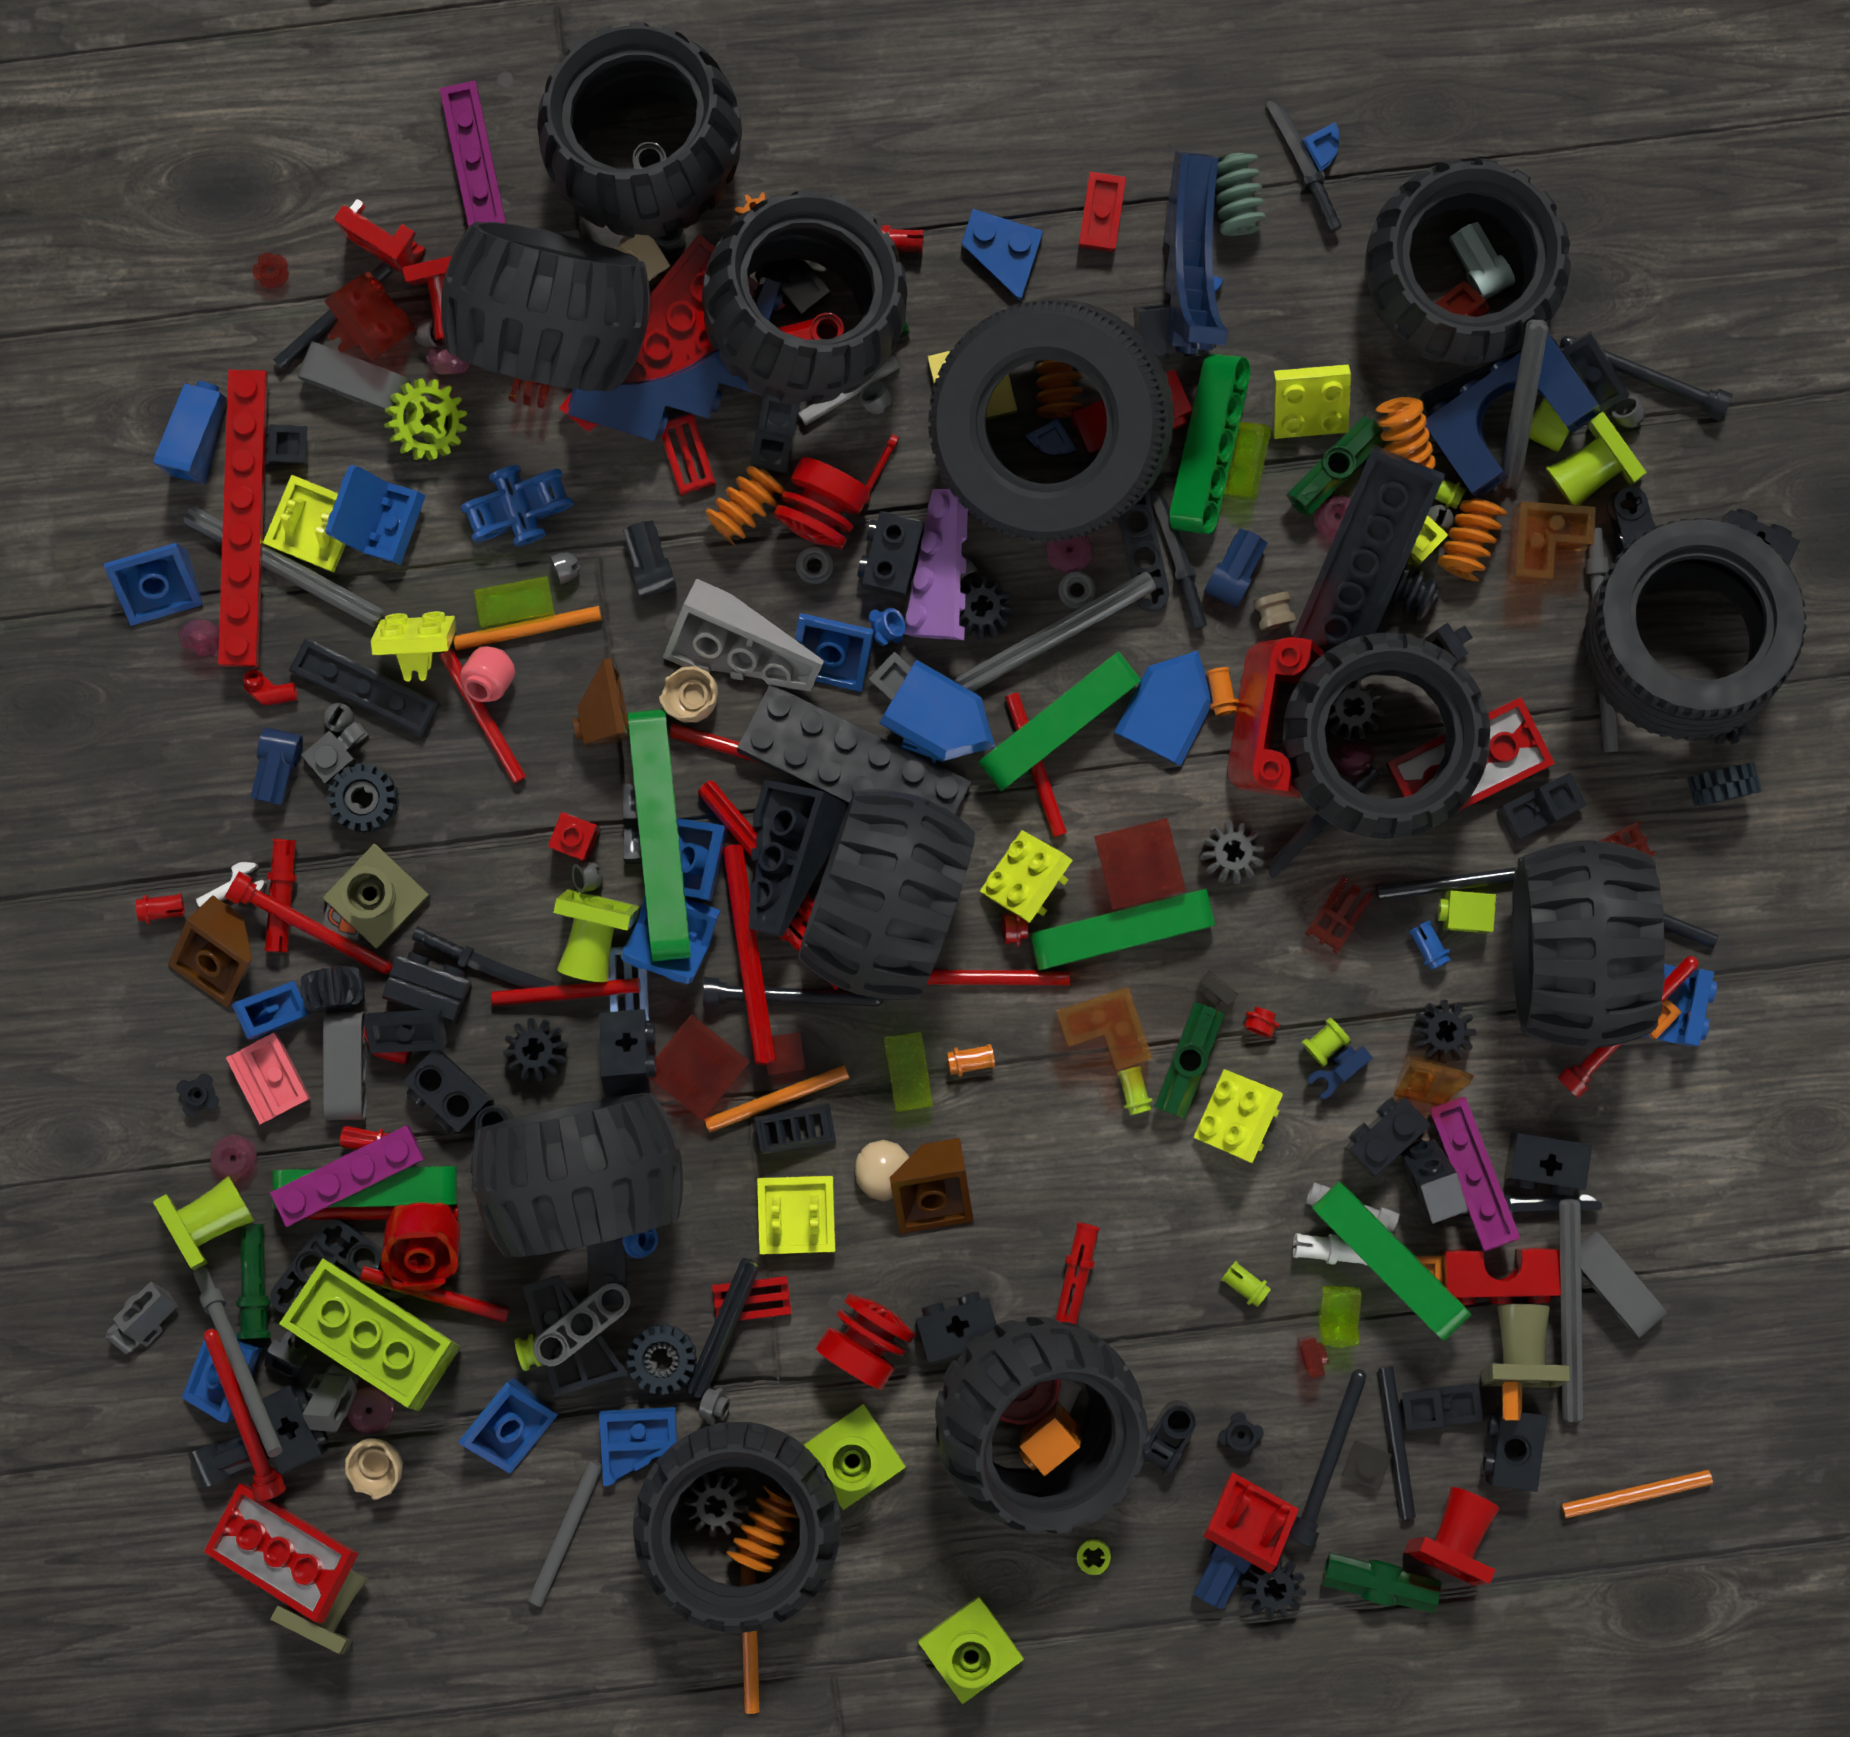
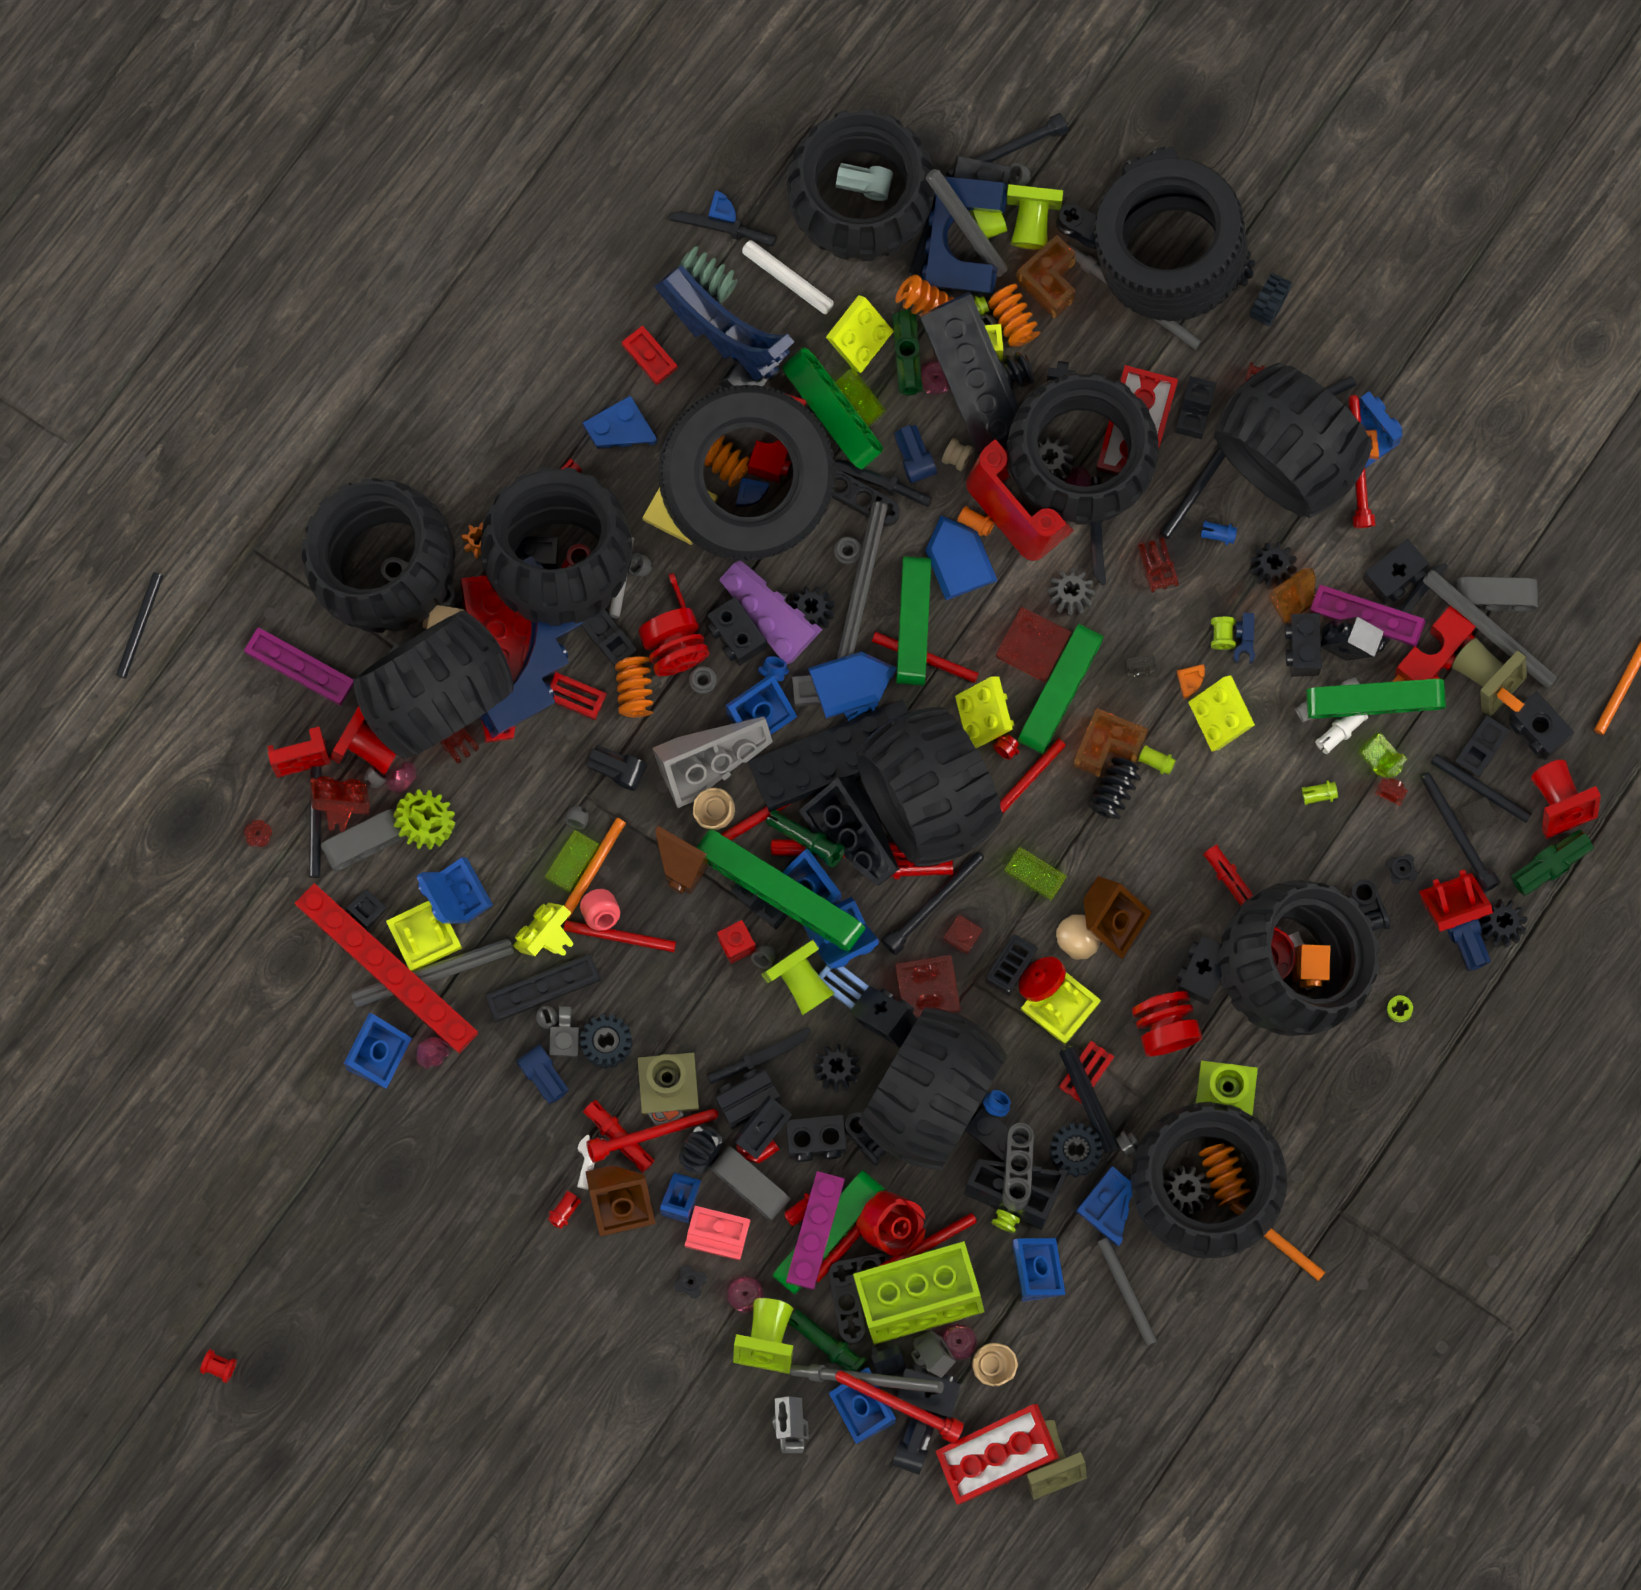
camera: 50 degrees left, 10 degrees down
blue slope [153,381,227,485] -> none
red arm [243,669,298,706] -> none
blue axle [460,465,574,547] -> none
red bar [491,978,641,1006] -> none
orange bar [704,1065,850,1133] -> none
red axle [723,845,775,1065] -> none
lime plant [918,1595,1024,1705] -> none
orange pin [946,1044,995,1077] -> none
clear pink plate [1046,535,1093,574] -> none
dark green piece [1154,1002,1225,1119] -> none
red plate [1244,1007,1280,1038] -> none
clear red plate [1436,280,1490,317] -> none
lime brick [1437,891,1496,934] -> none
none -> white axle [742,240,834,314]
none -> dark green pin [766,810,845,867]
none -> red piece [1019,957,1066,1002]
none -> black piece [1088,756,1141,820]
none -> orange tile [1176,664,1205,699]

